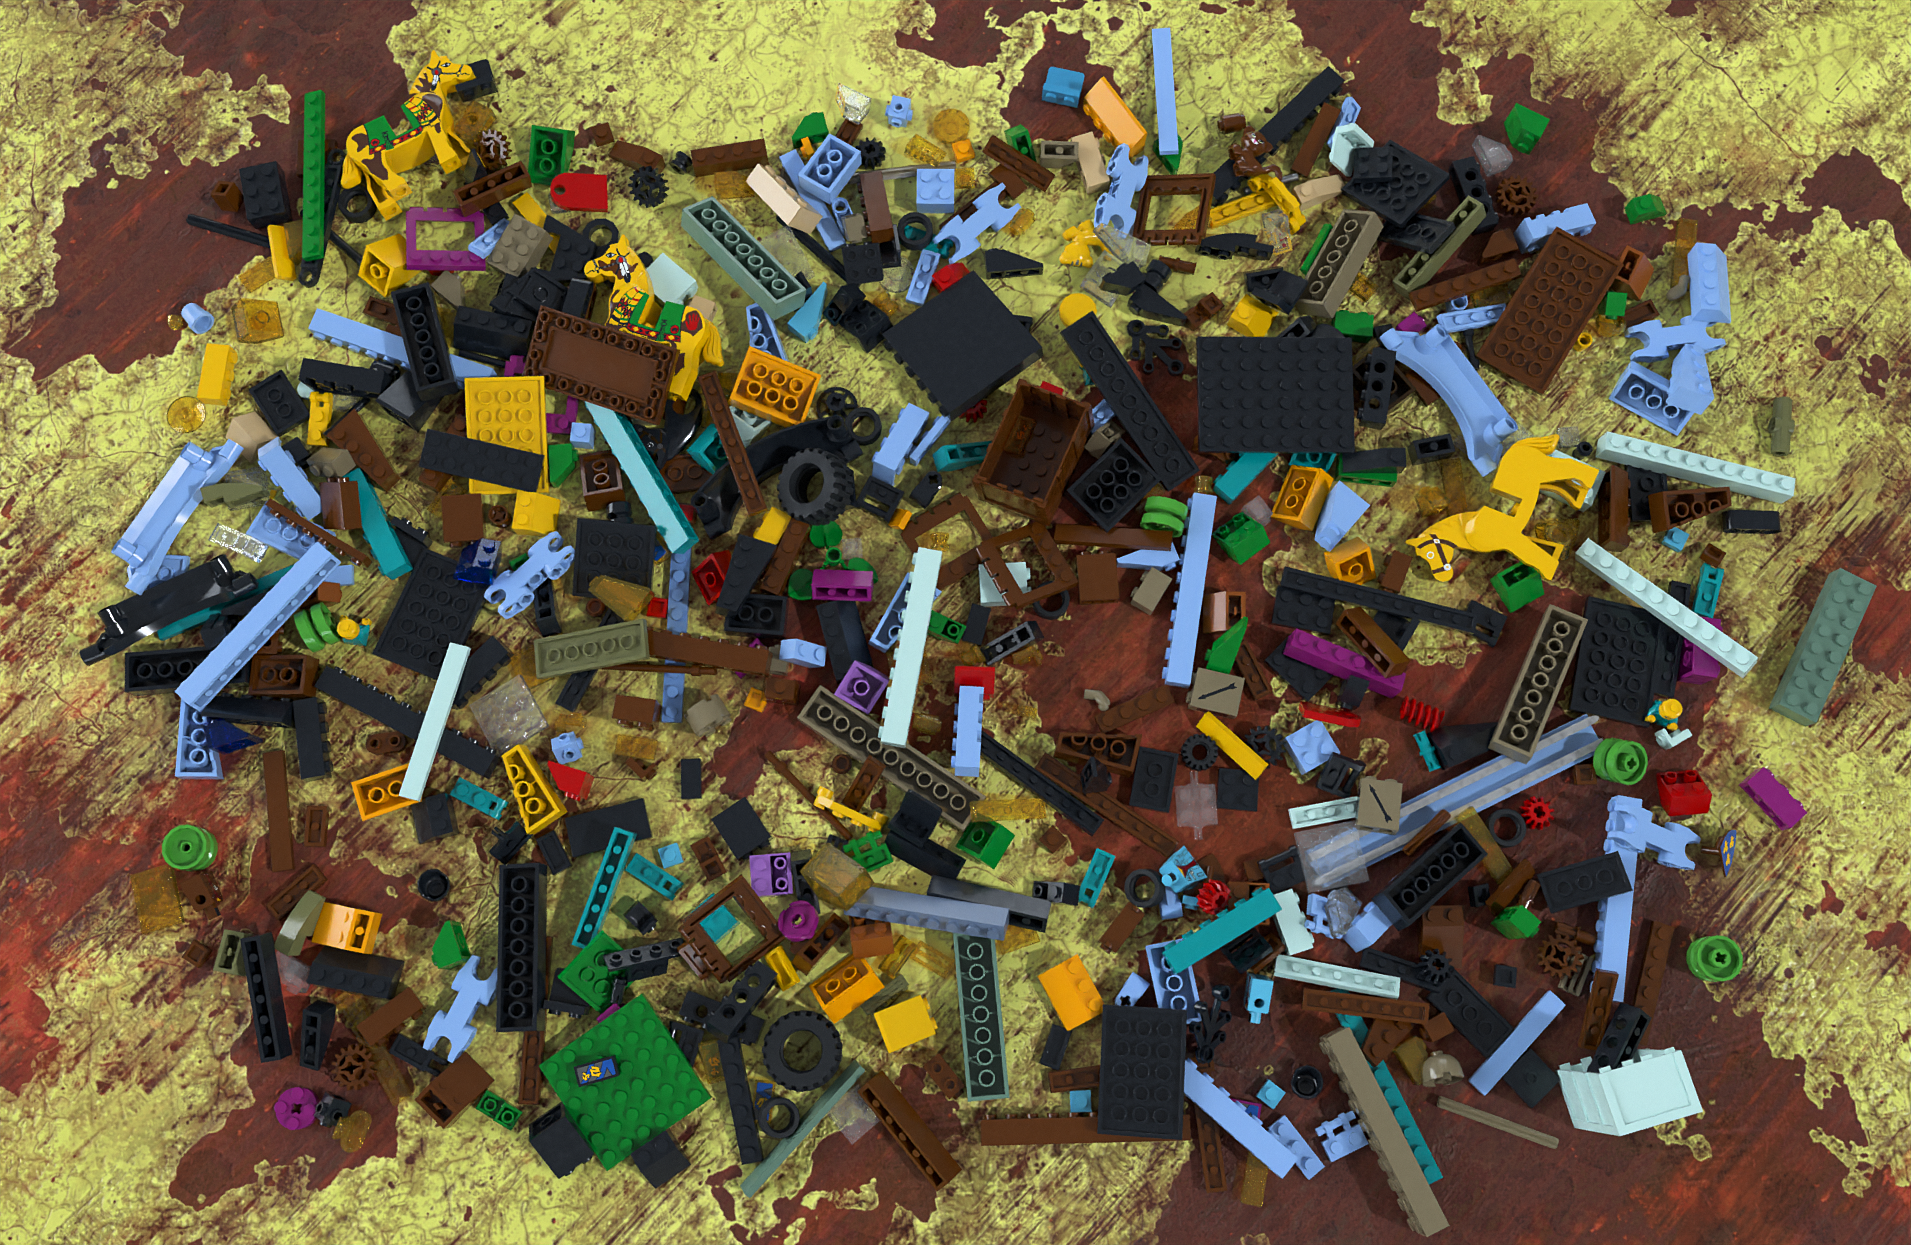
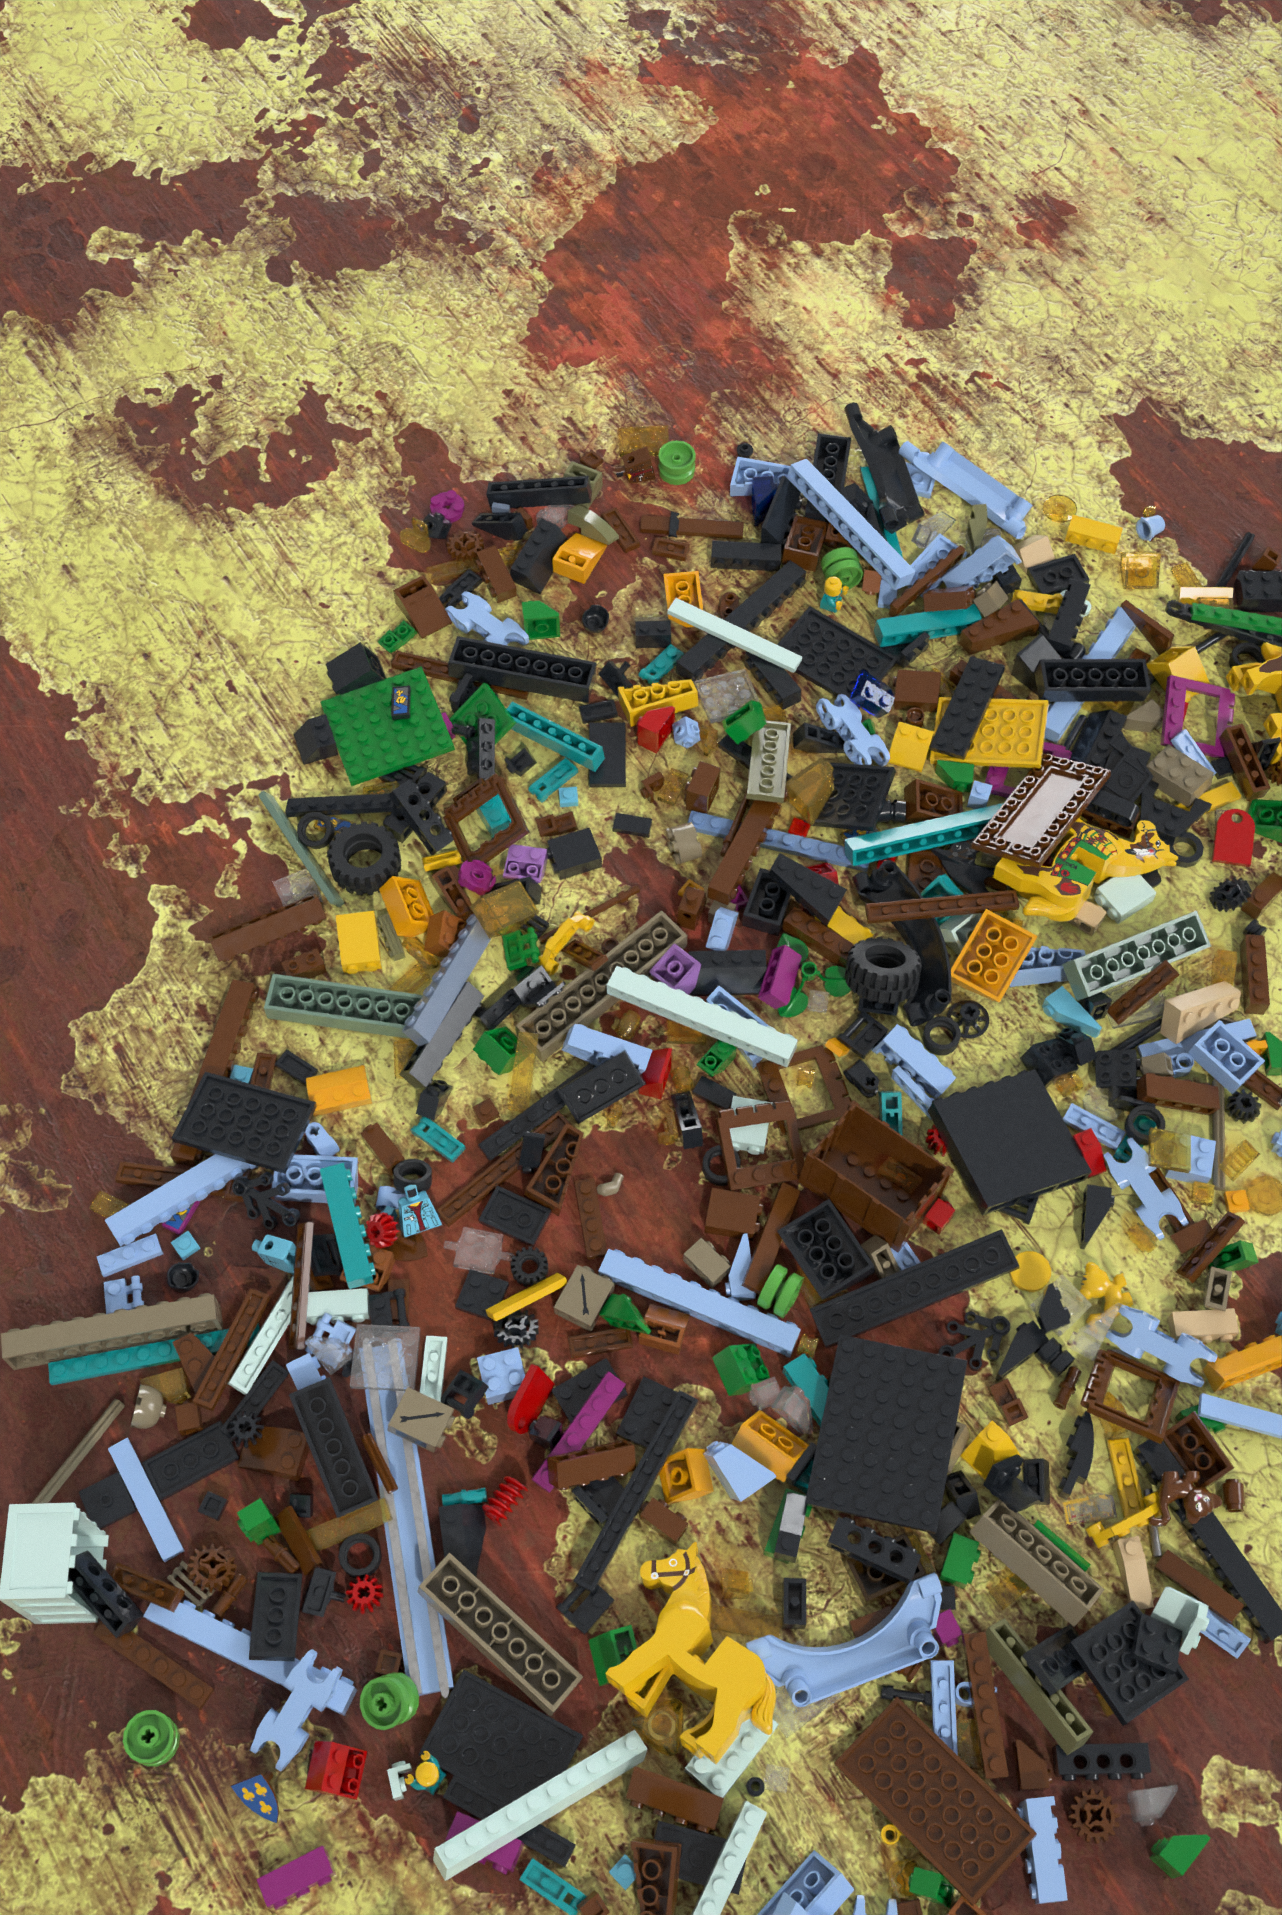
camera: 105 degrees right, 15 degrees down
none -> reddish brown tile [288,1222,314,1350]
none -> black plate [301,1566,346,1617]
none -> sand blue tile [492,502,510,513]
none -> reddish brown plate [516,507,533,532]
none -> black tile [557,1050,646,1124]
none -> black piece [668,511,679,538]
none -> green slope [722,700,767,744]
none -> black plate [737,443,753,458]
none -> clear slope [771,1386,813,1434]
none -> black tile [786,1442,817,1486]
none -> reddish brown tile [1107,960,1179,1025]
none -> reddish brown wing [1121,600,1174,655]
none -> clear yellow tile [1148,1127,1191,1173]
none -> reddish brown slope [1163,1411,1234,1488]

